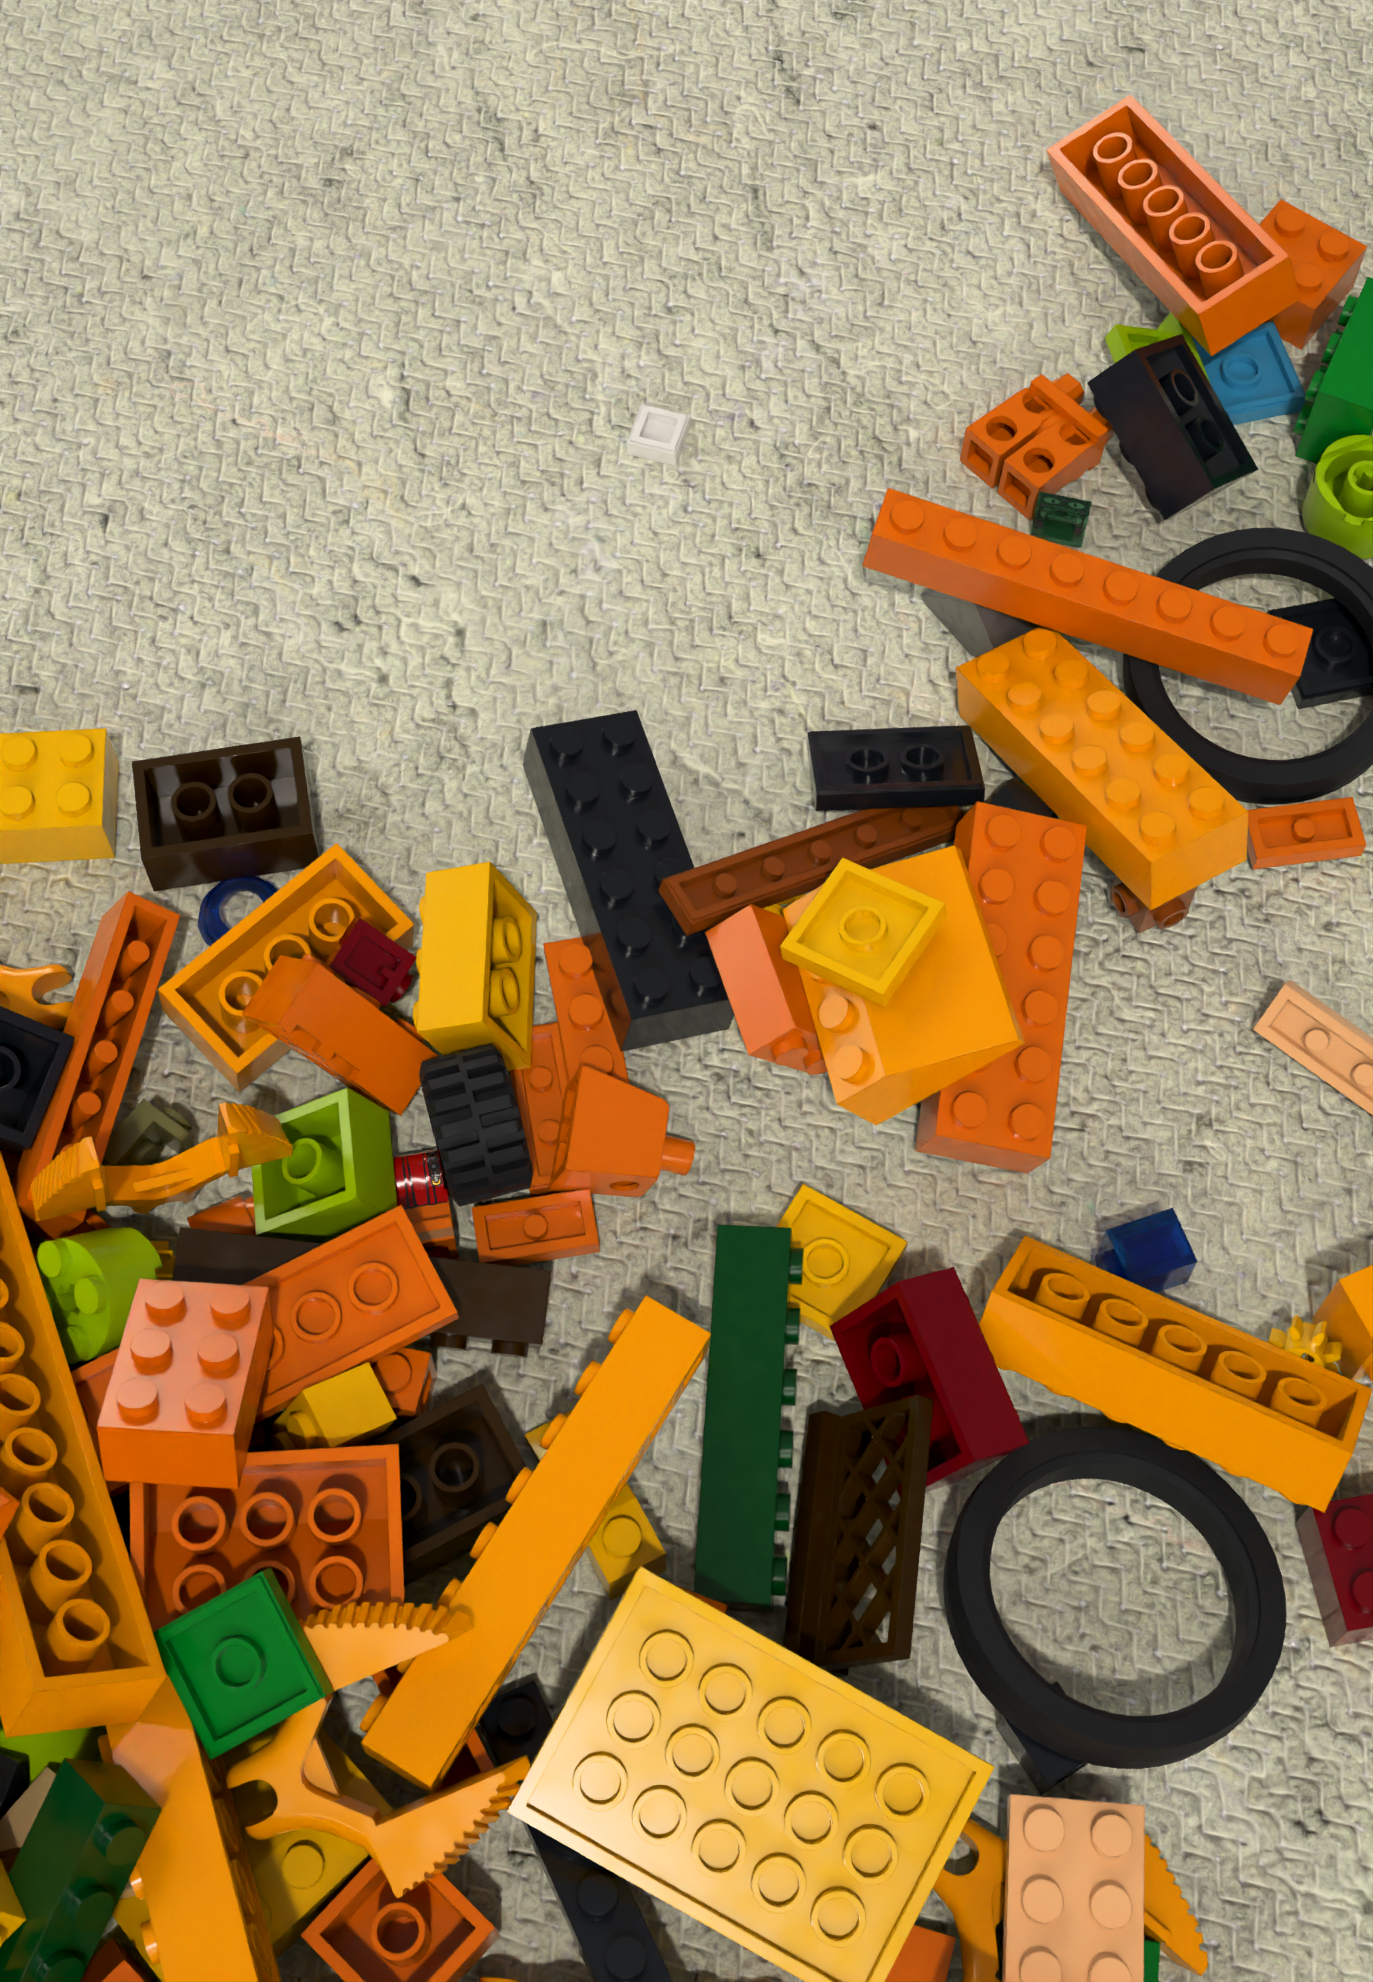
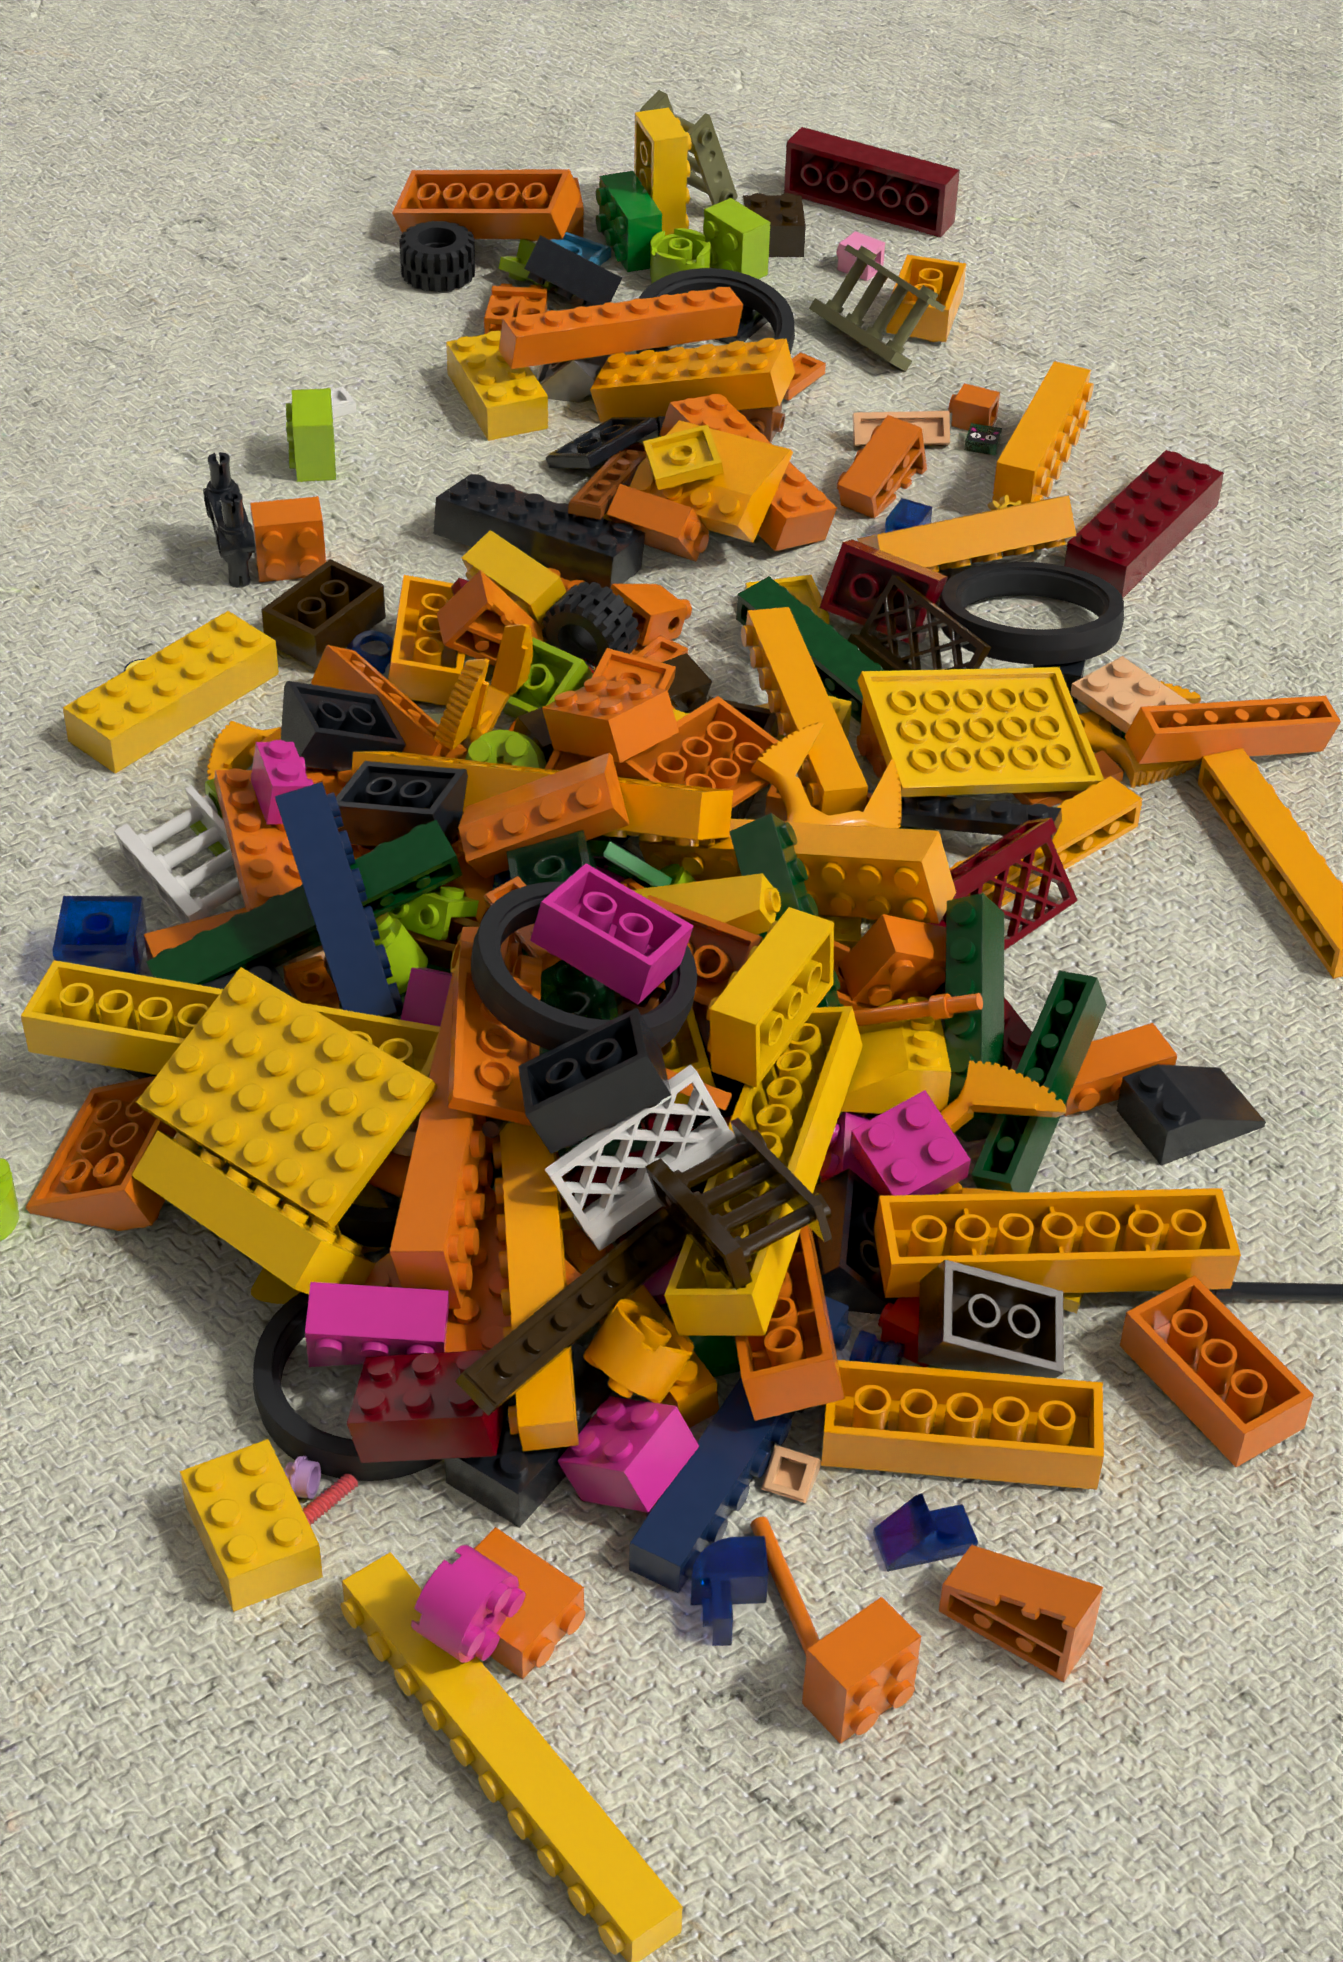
camera: 45 degrees left, 20 degrees down
green tile [153,1567,334,1760] -> none
none -> black piece [203,452,256,588]
none -> orange brick [250,496,326,583]
none -> lime brick [286,388,336,482]
none -> black tyre [399,221,475,292]
none -> yellow brick [446,331,548,441]
none -> orange wedge [837,415,927,519]

